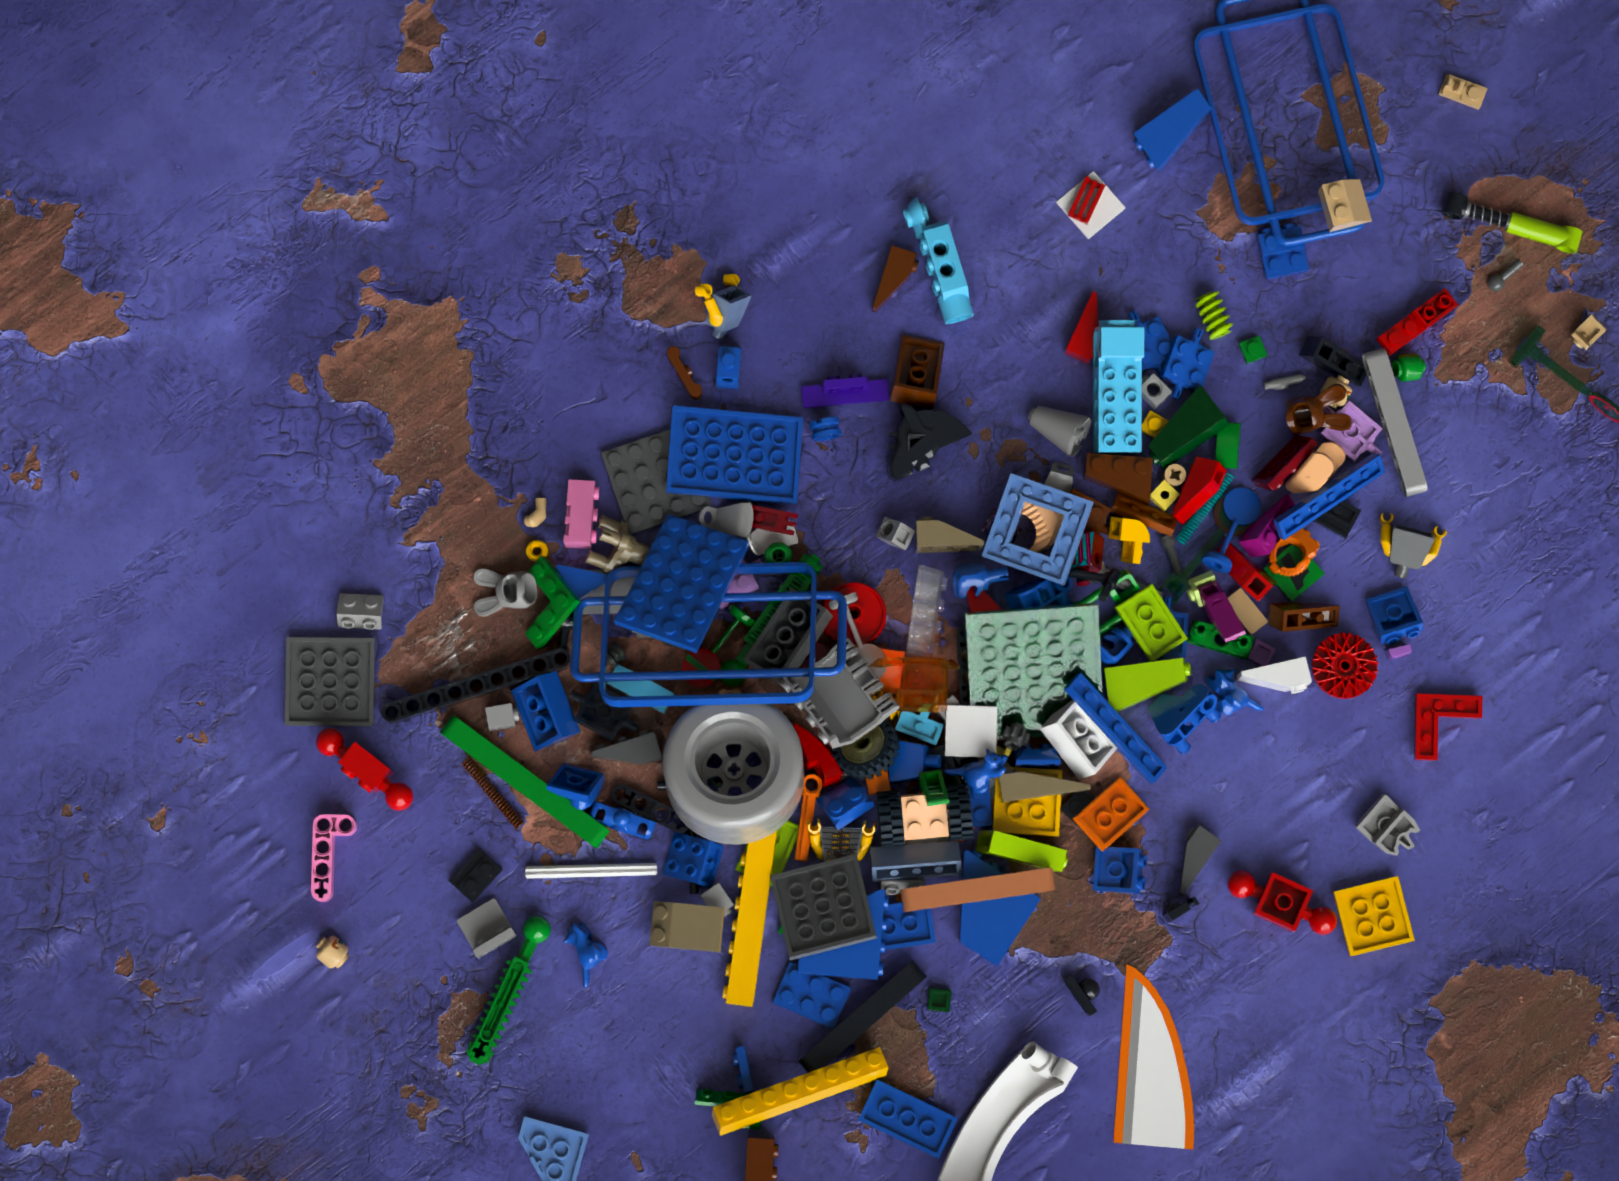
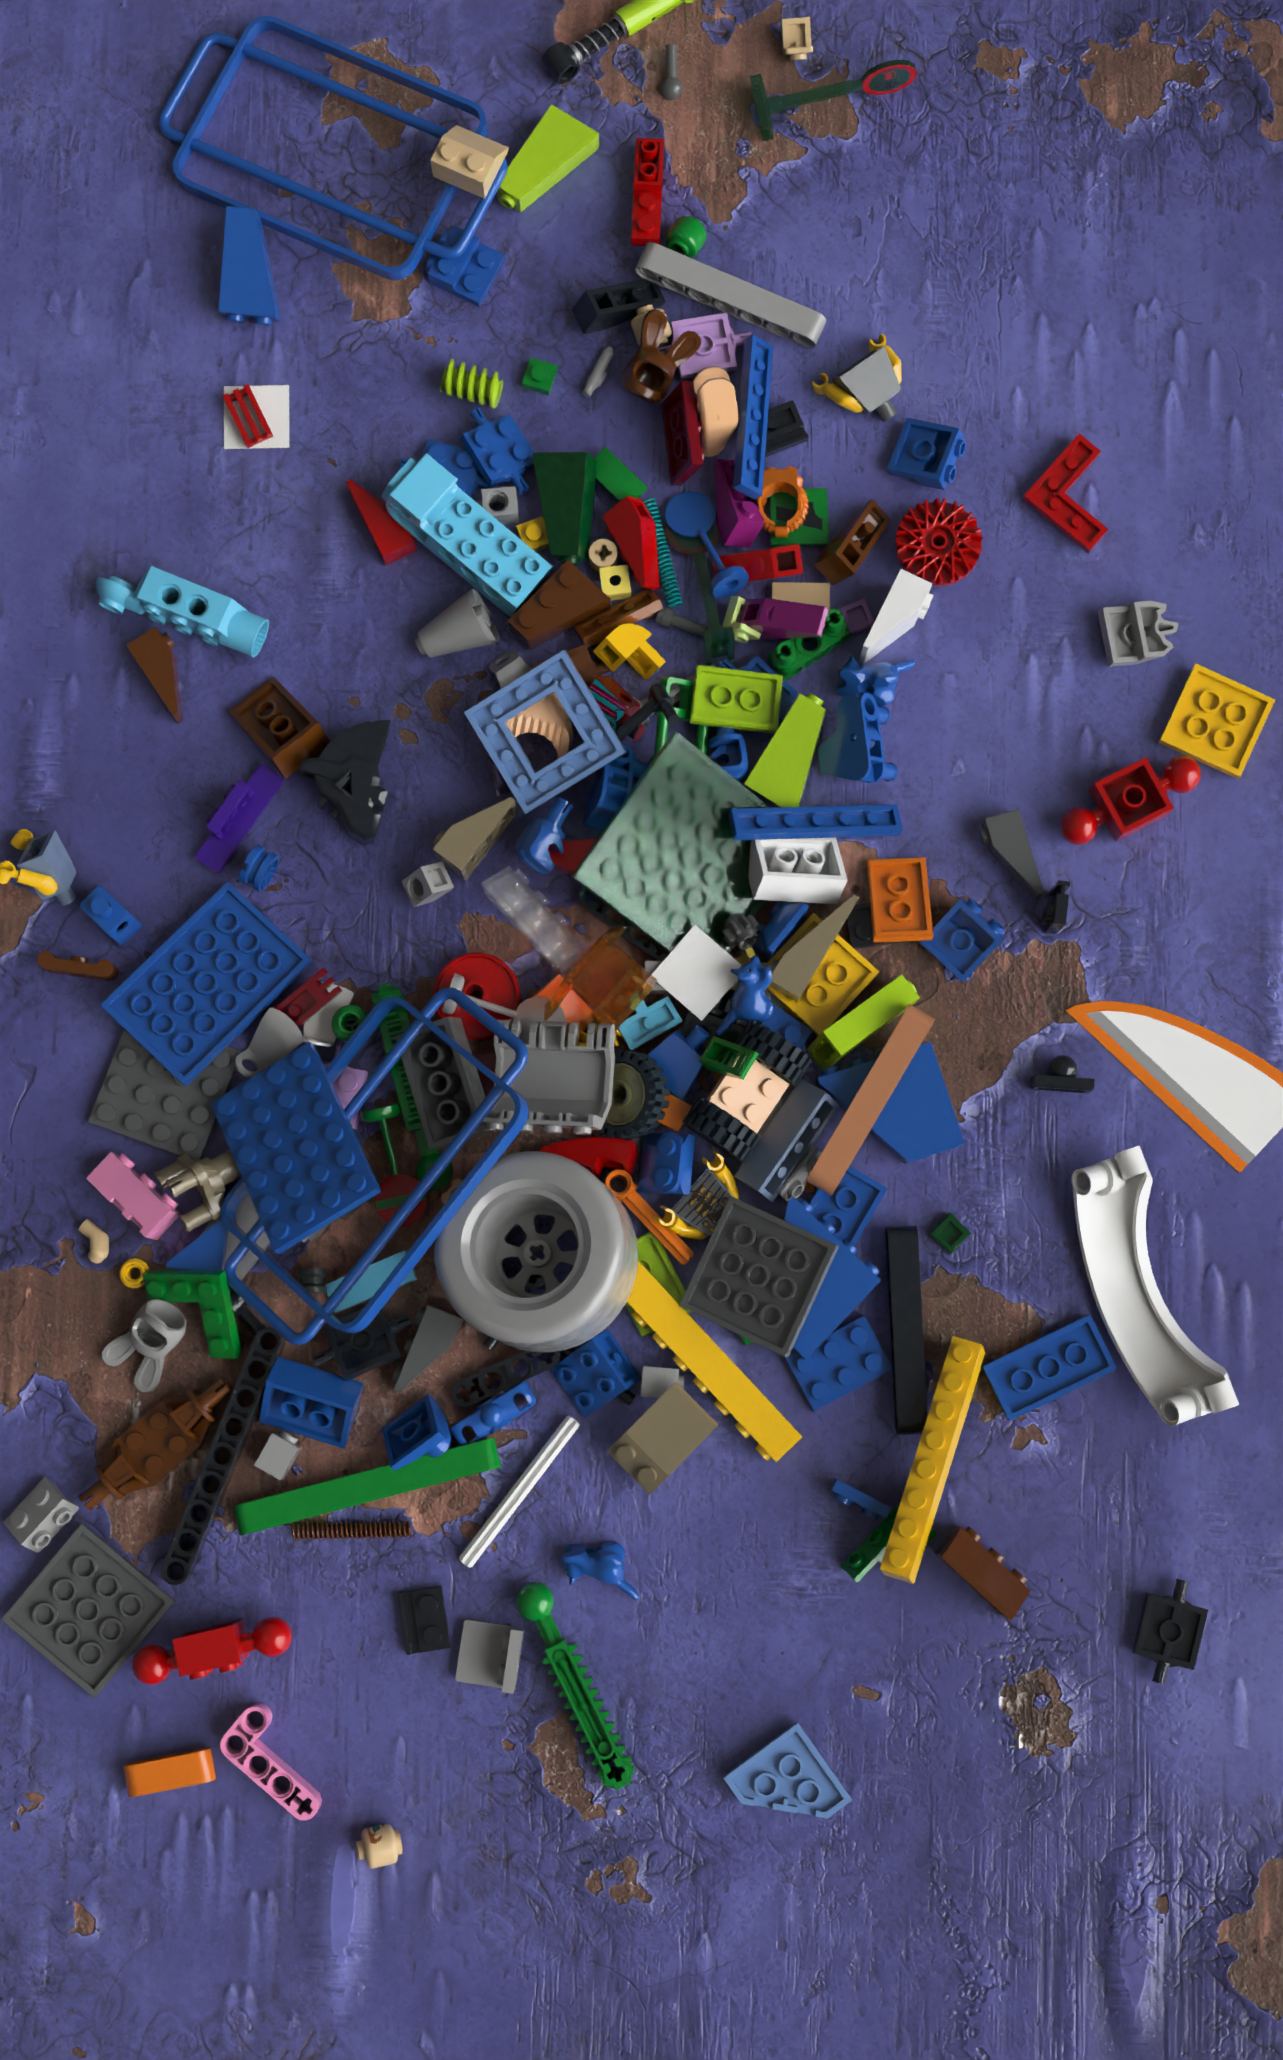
camera: 45 degrees left, 0 degrees up
medium lavender tile [1386,644,1412,660] -> none
none -> reddish brown plate [78,1377,233,1511]
none -> orange beam [123,1747,216,1797]
none -> lime slope [497,104,599,212]

